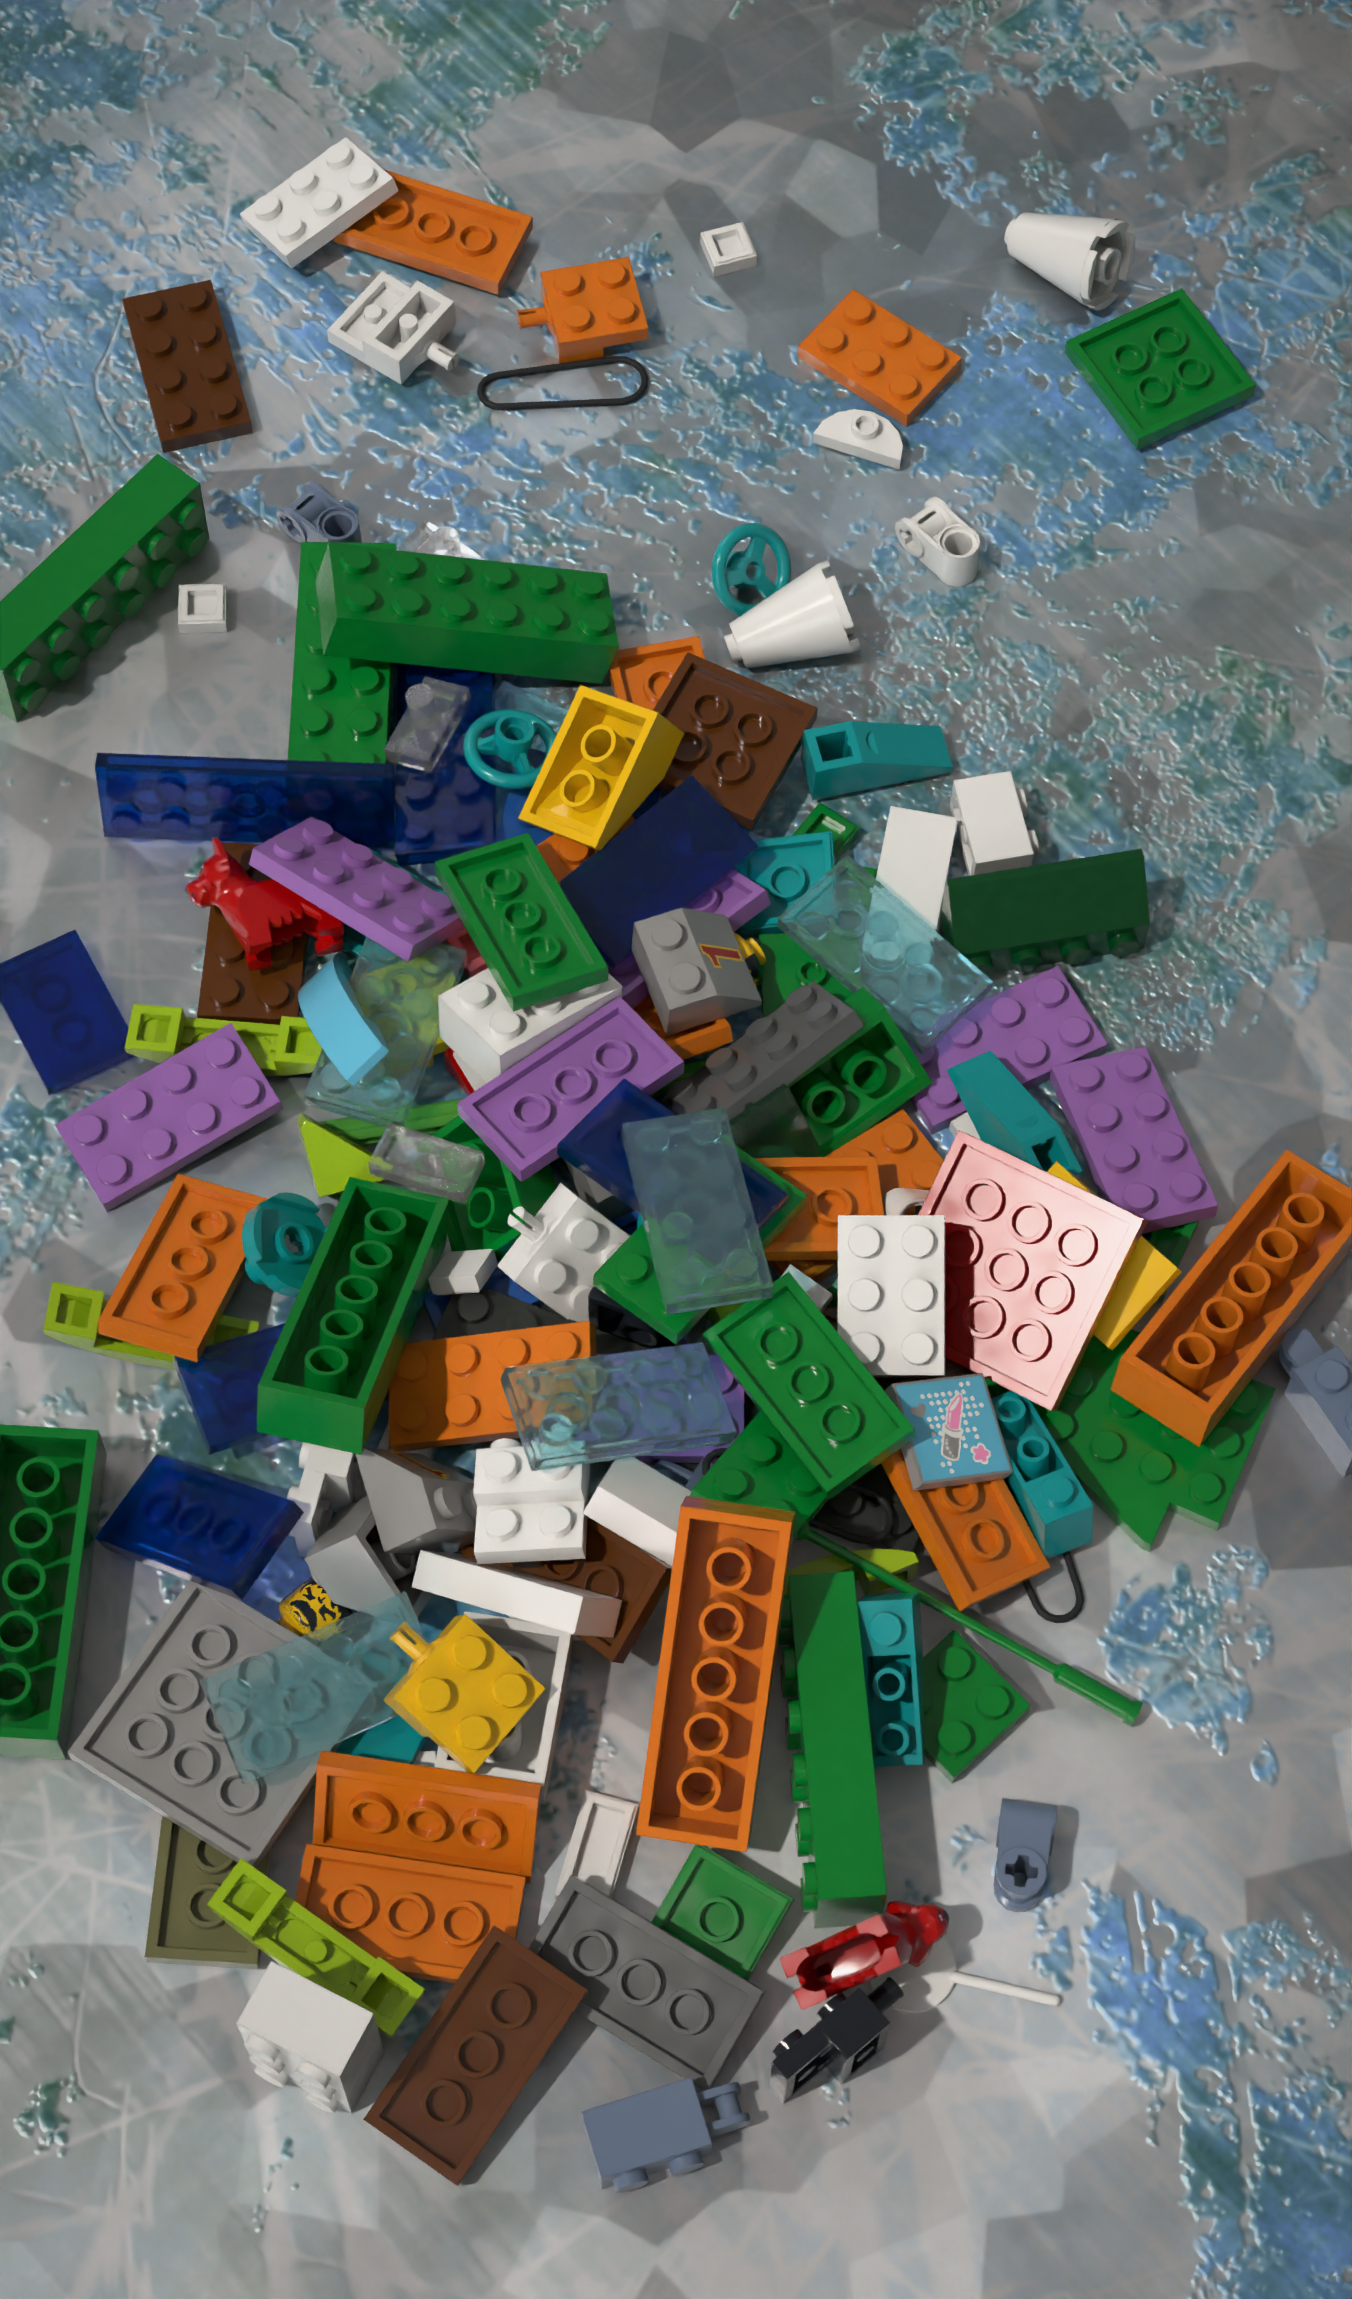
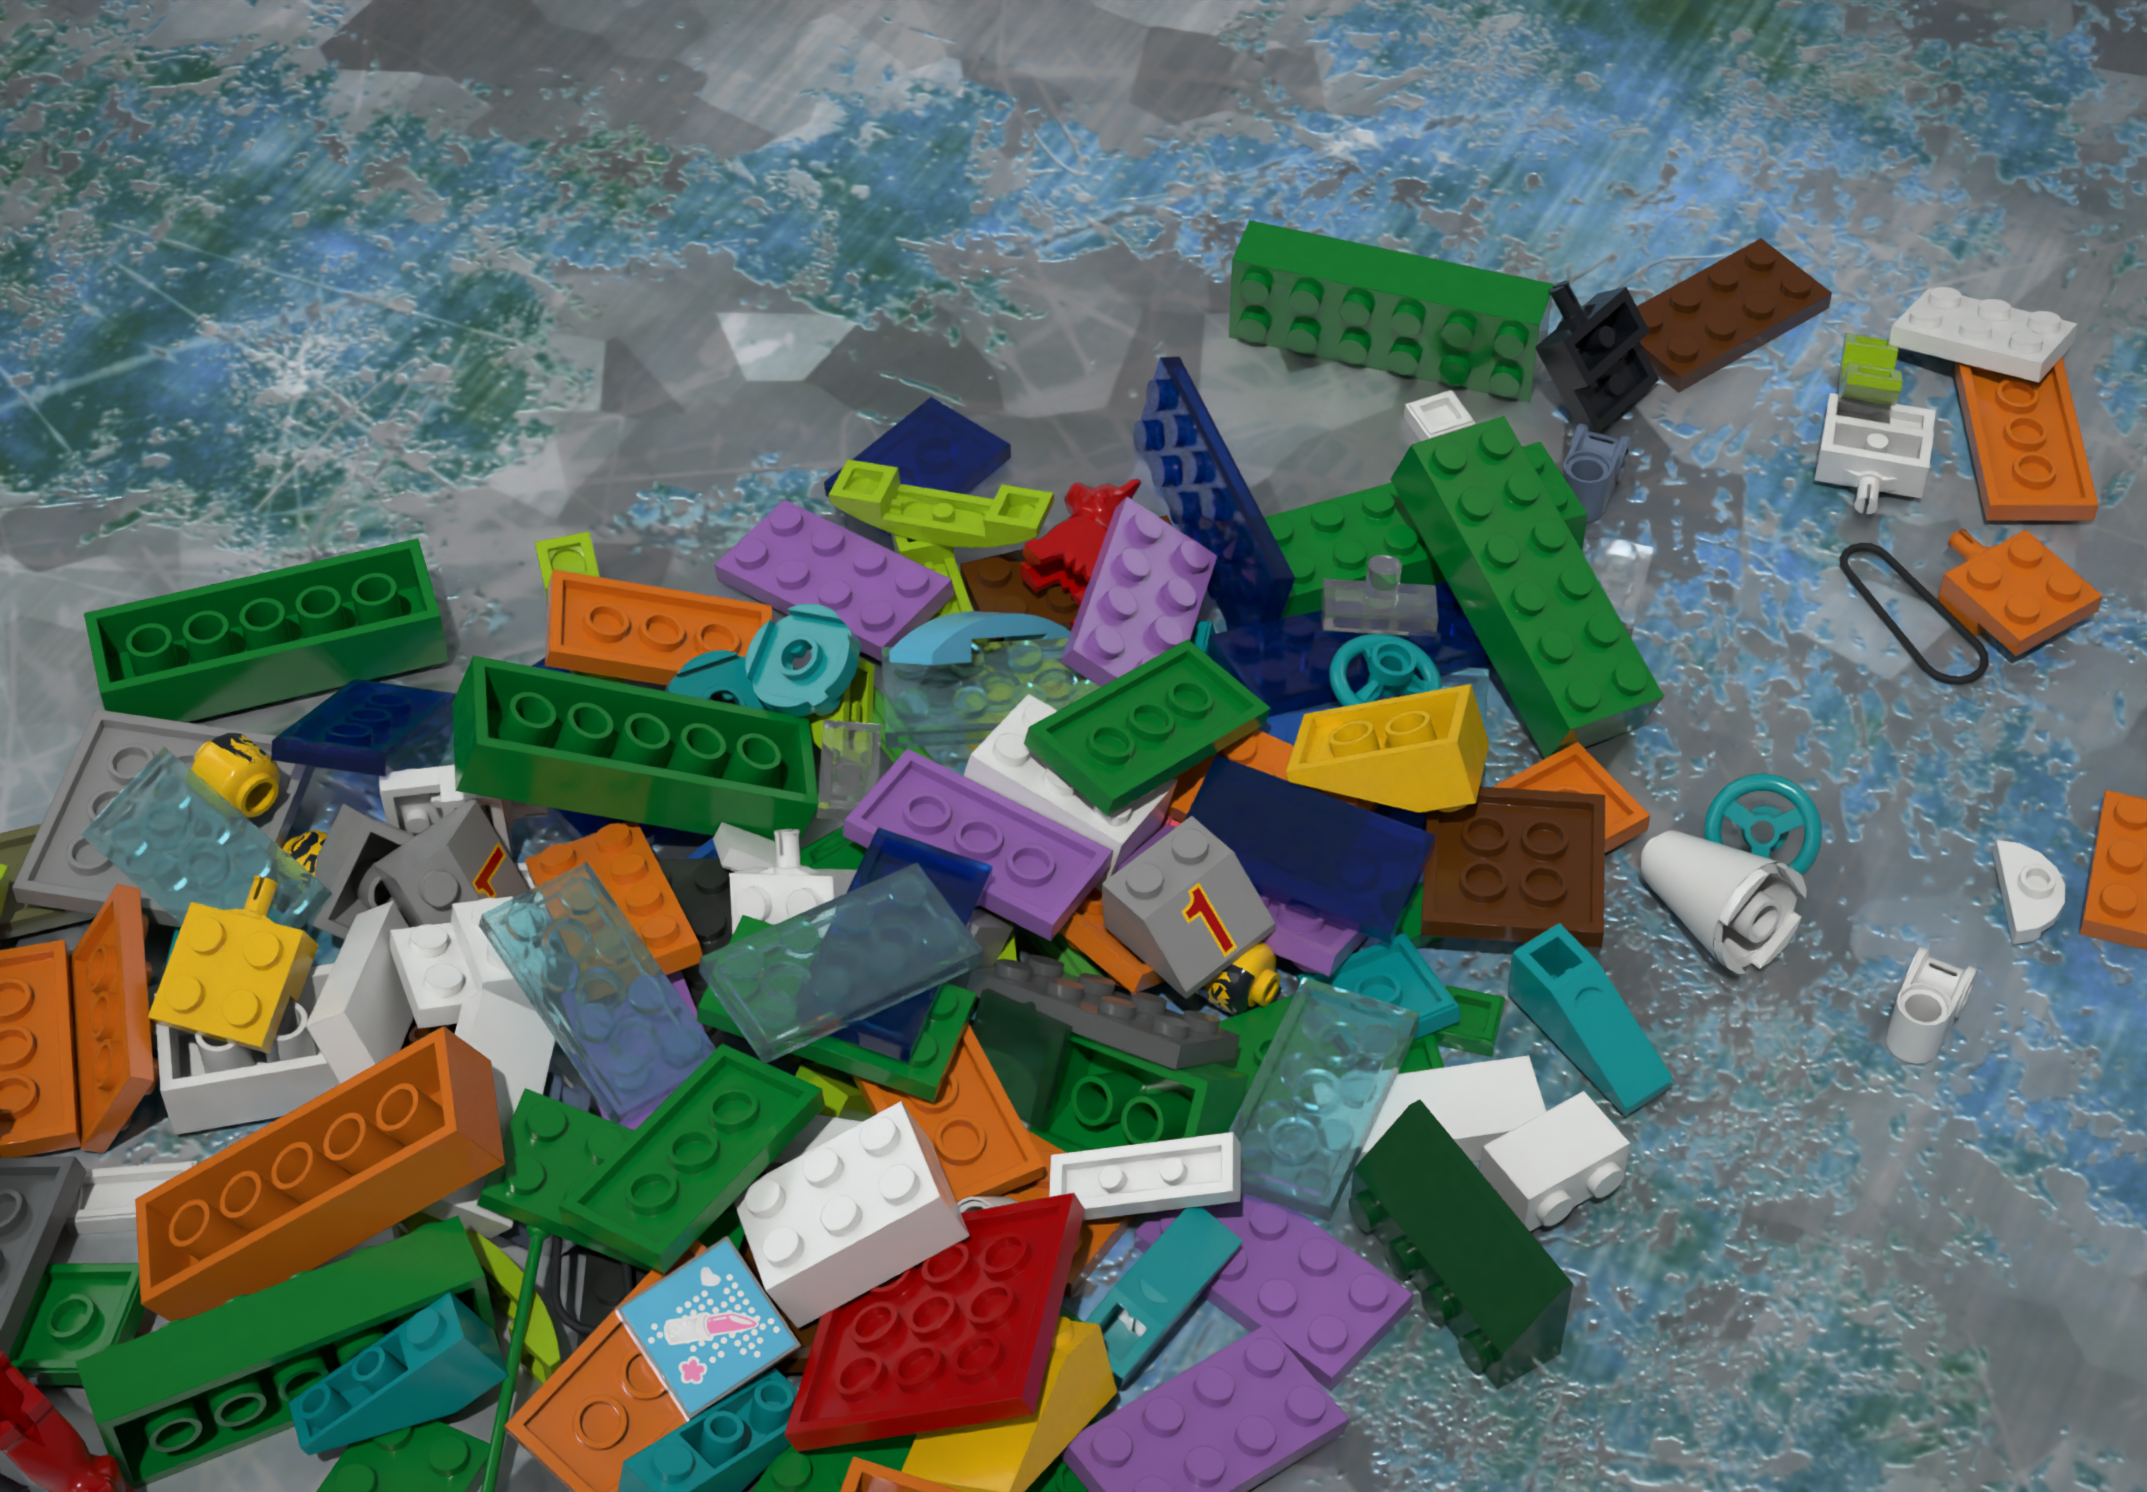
camera: 70 degrees right, 15 degrees down
none -> yellow head [190,733,280,820]
none -> teal plate [745,603,861,717]
none -> lime slope [828,459,1054,548]
none -> white plate [1049,1132,1241,1220]
none -> black plate [1535,280,1659,433]
none -> lime slope [1839,333,1903,406]

